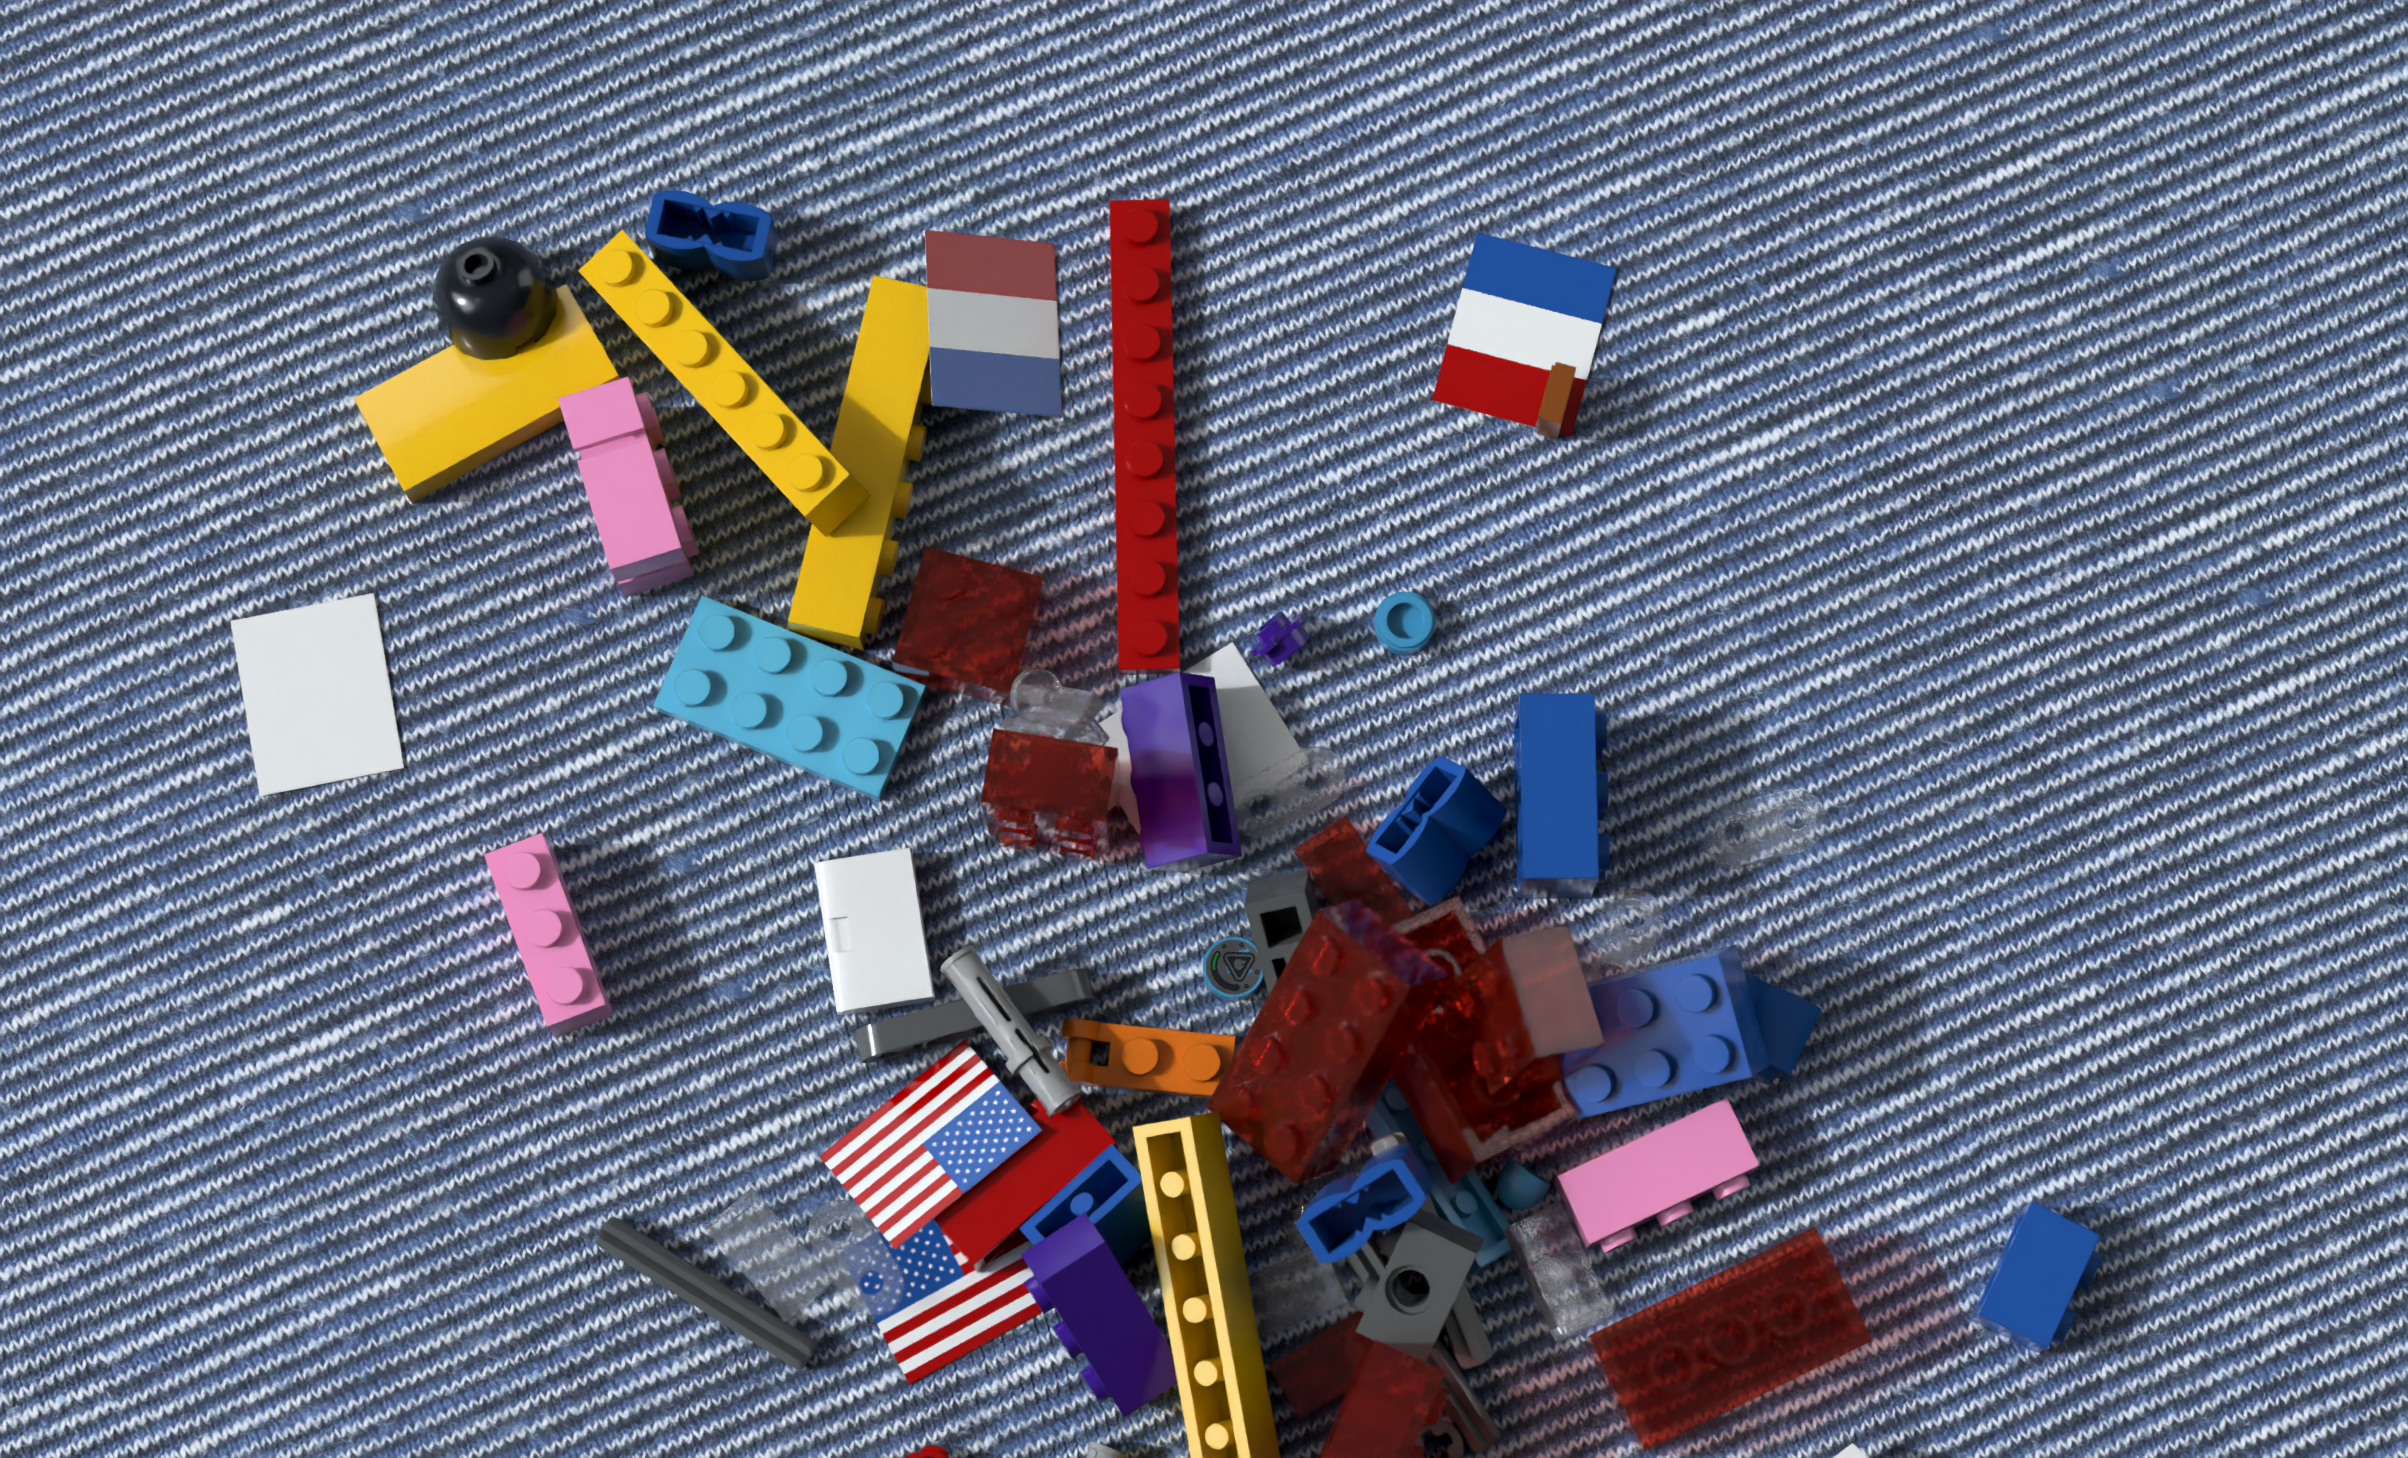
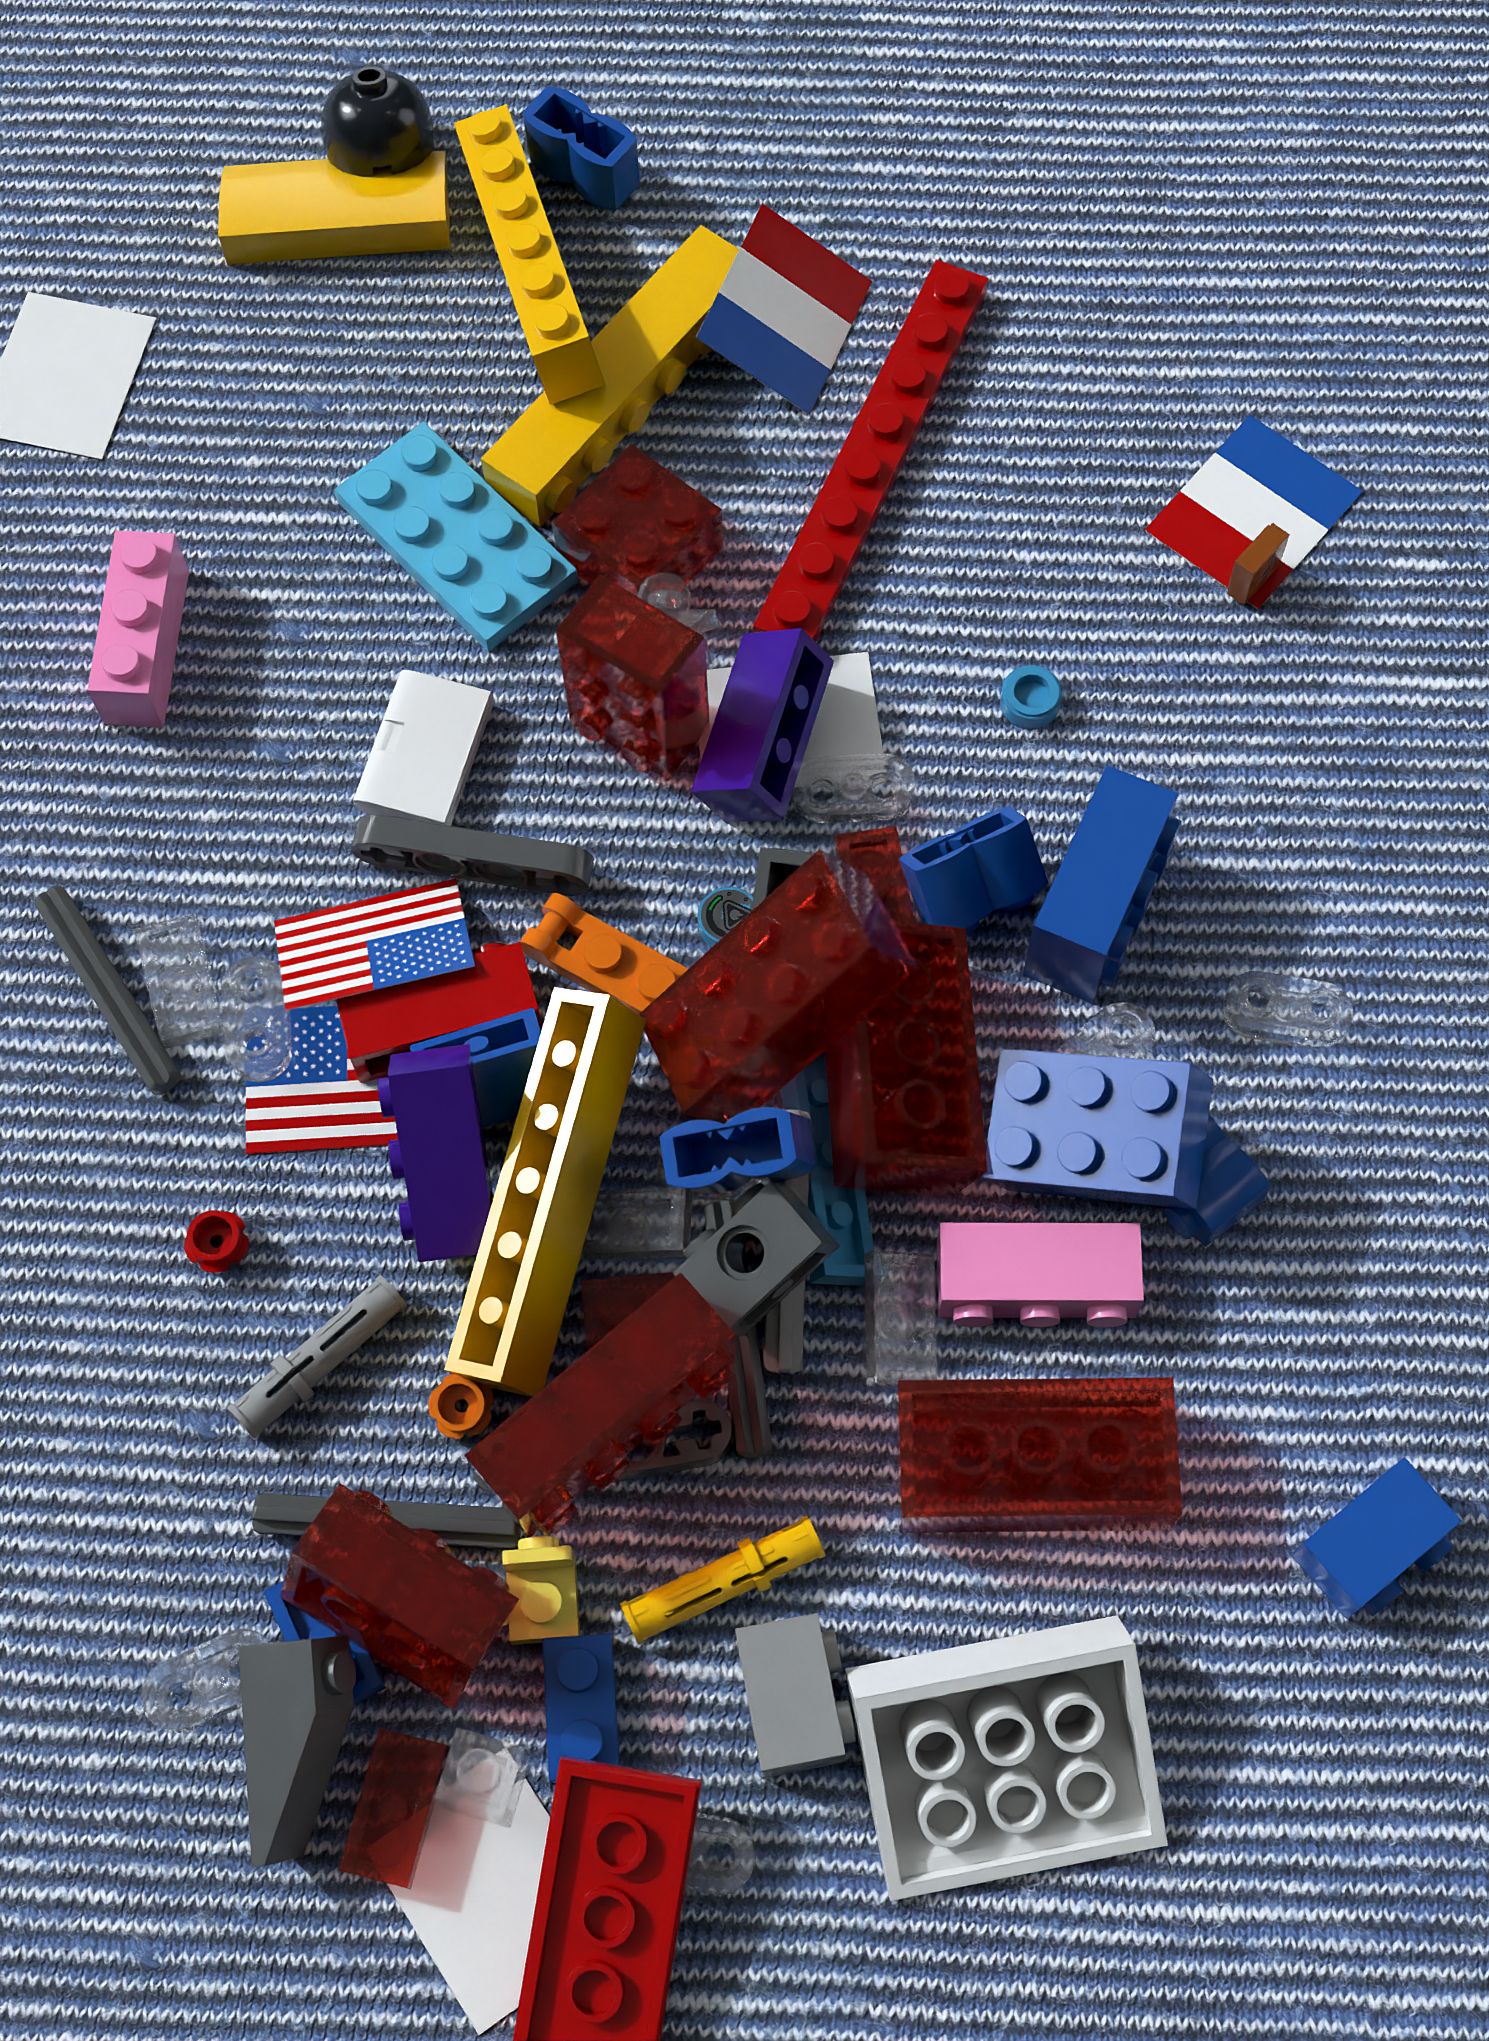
camera: 25 degrees right, 10 degrees down
bright pink piece [558,376,699,597] -> none
light grey pin [940,945,1082,1118] -> none
dark purple plate [1250,612,1310,667] -> none
brick [1454,925,1605,1096] -> none
dark azure hinge [1496,1157,1551,1210] -> none

